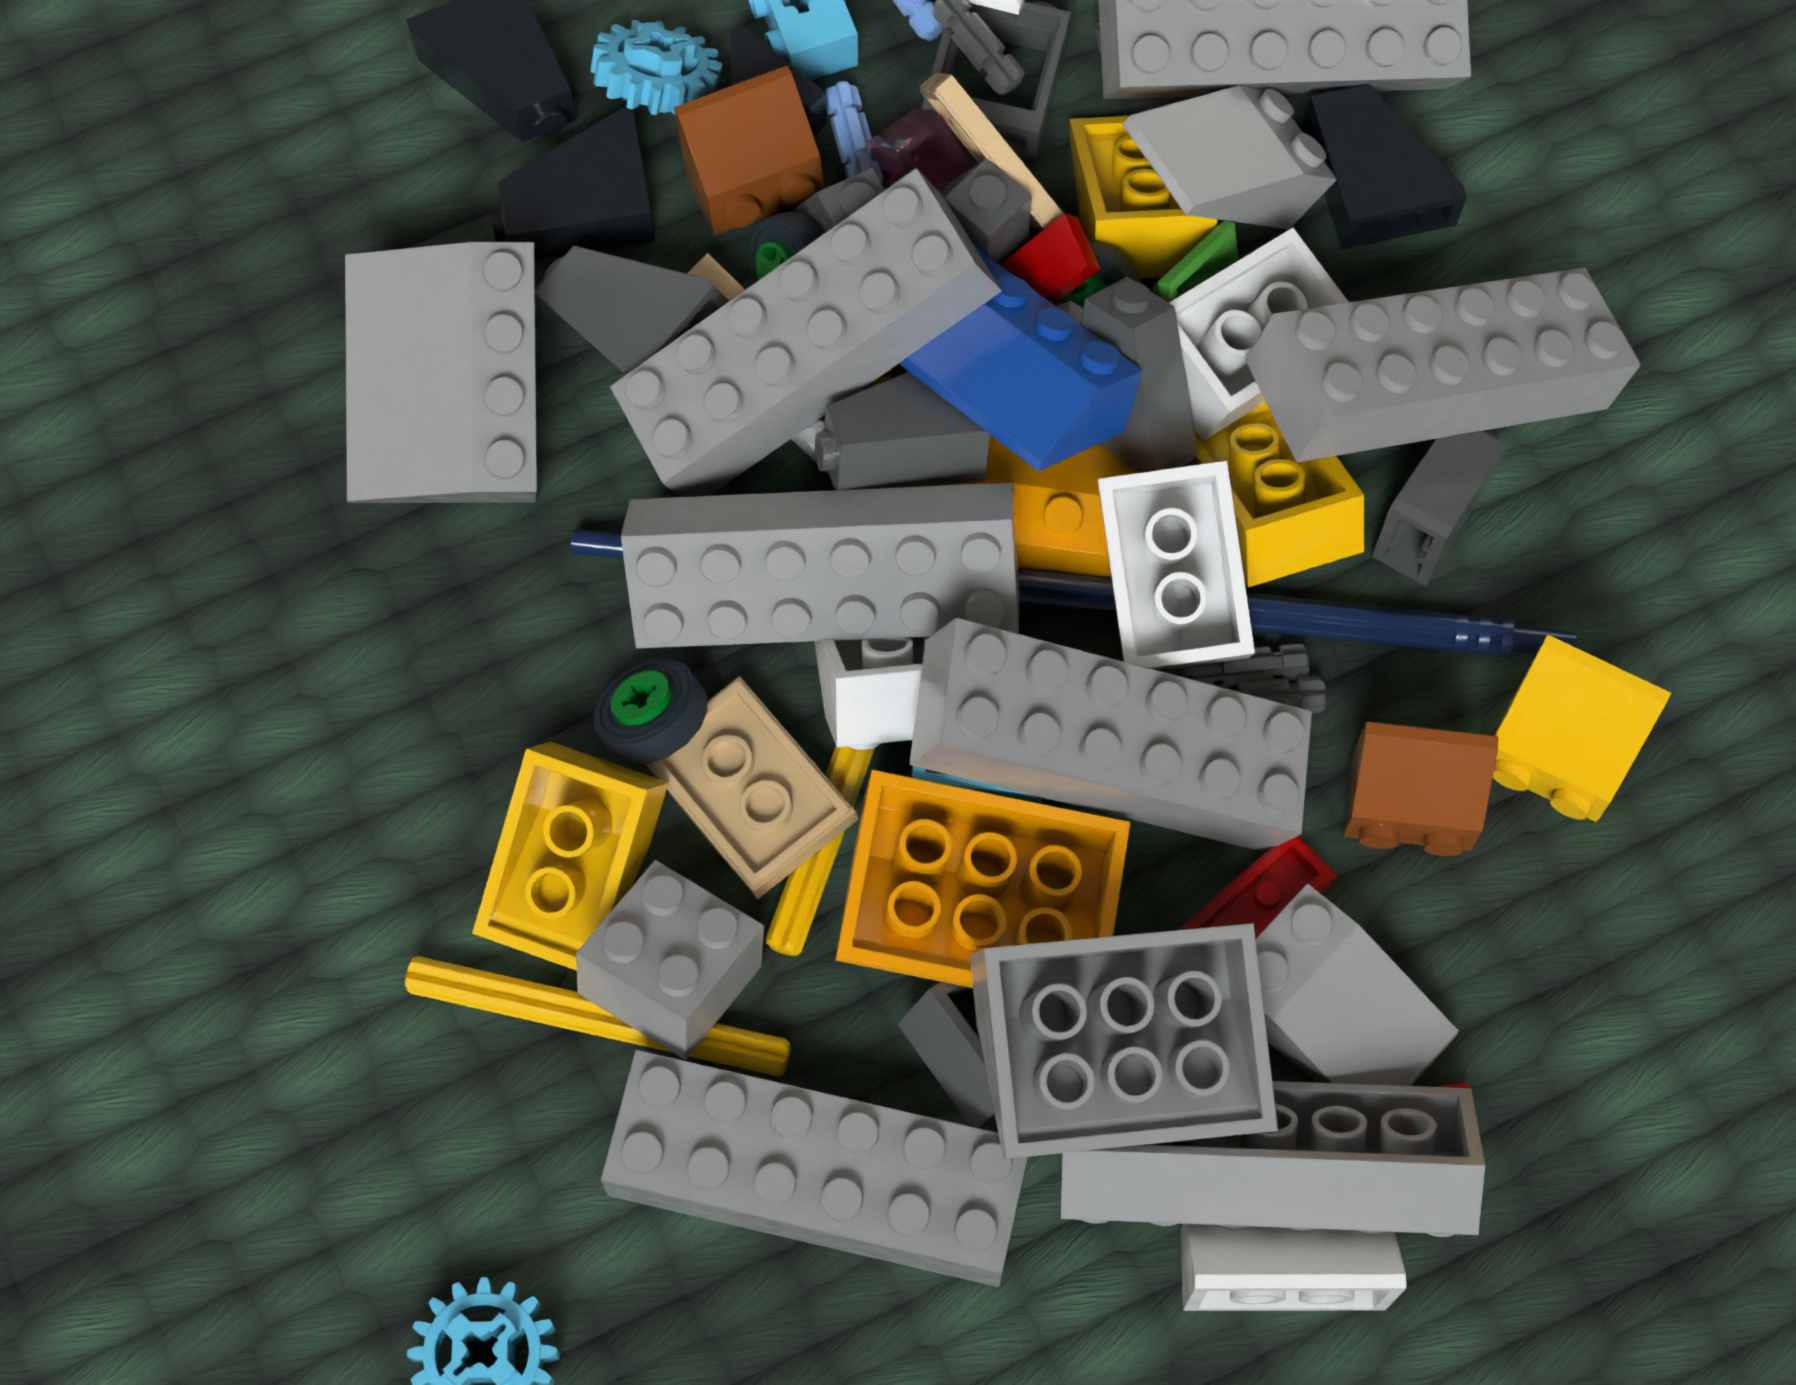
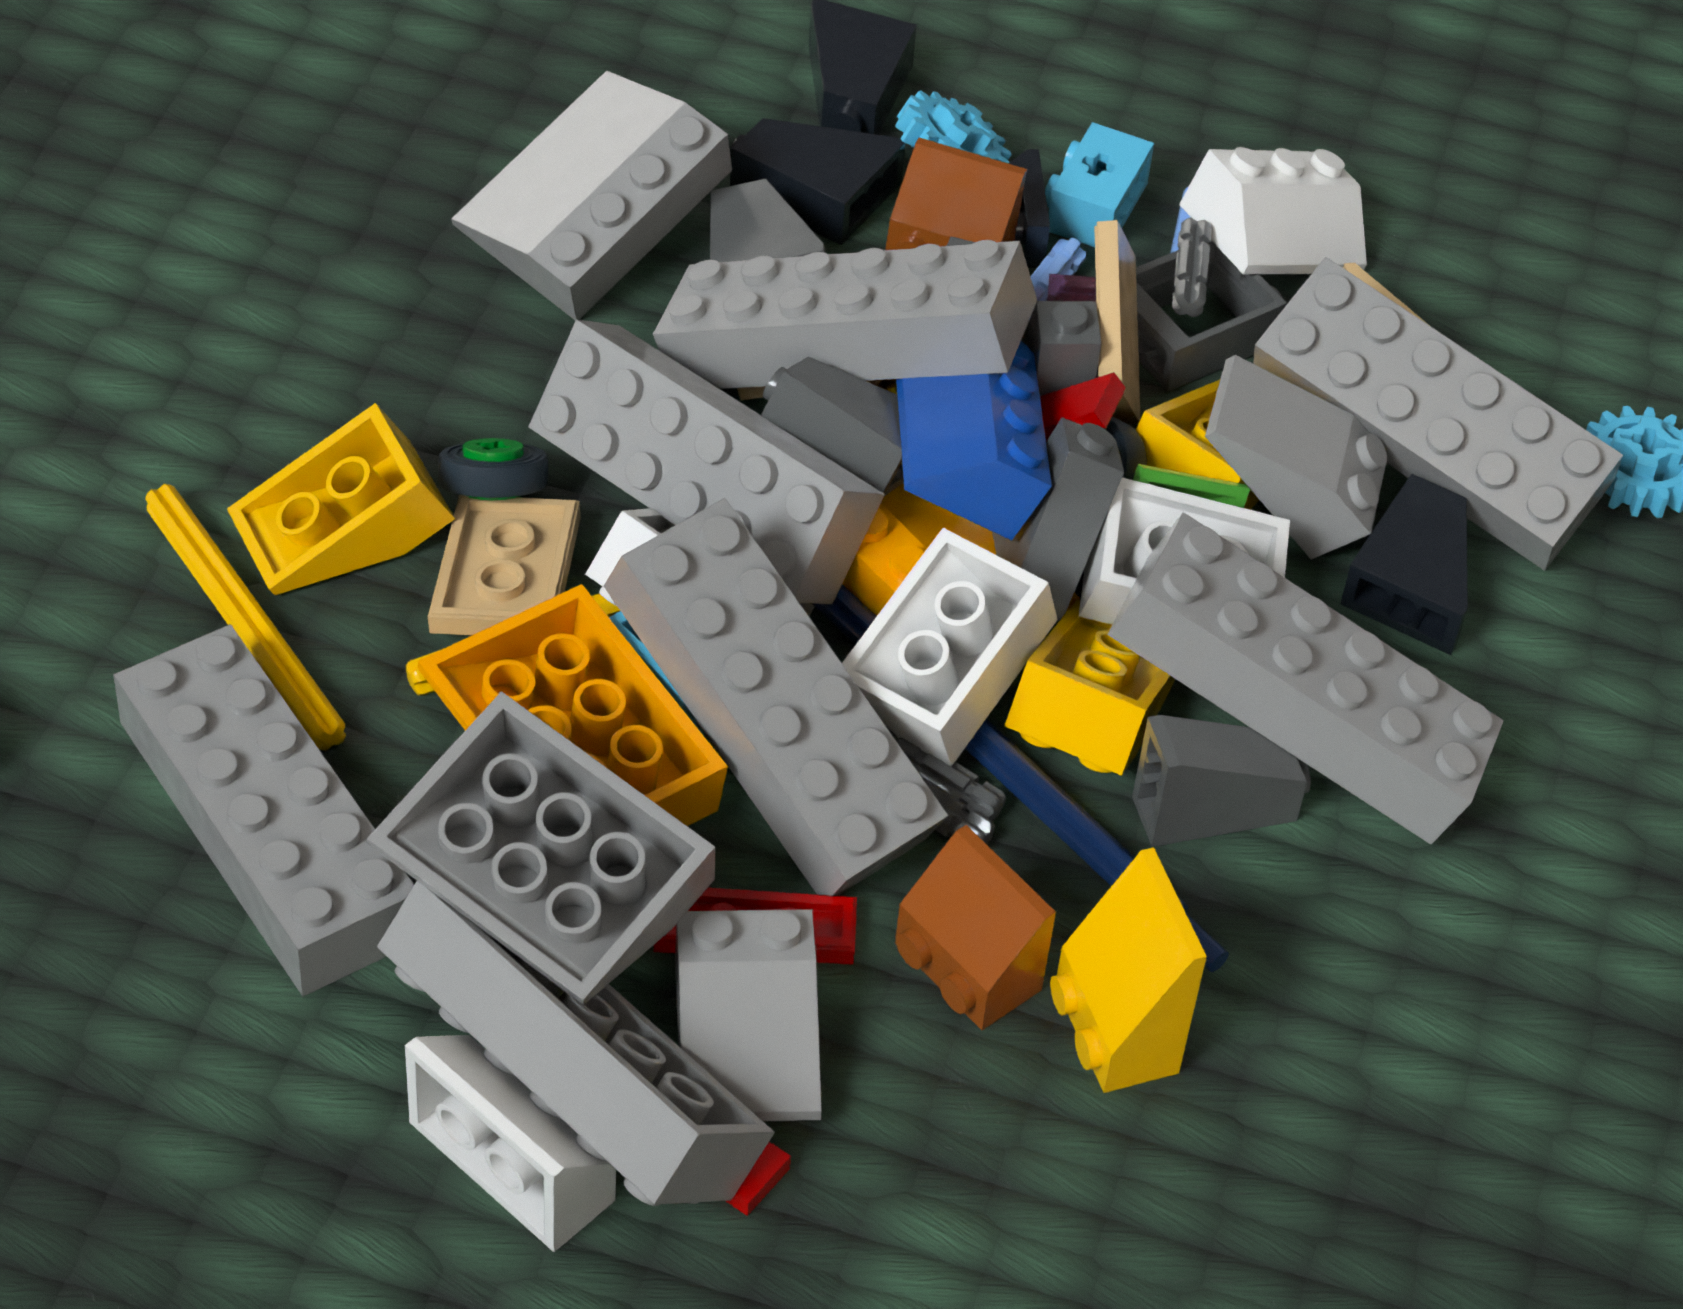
camera: 40 degrees right, 20 degrees down
light grey brick [576,860,764,1060] -> none

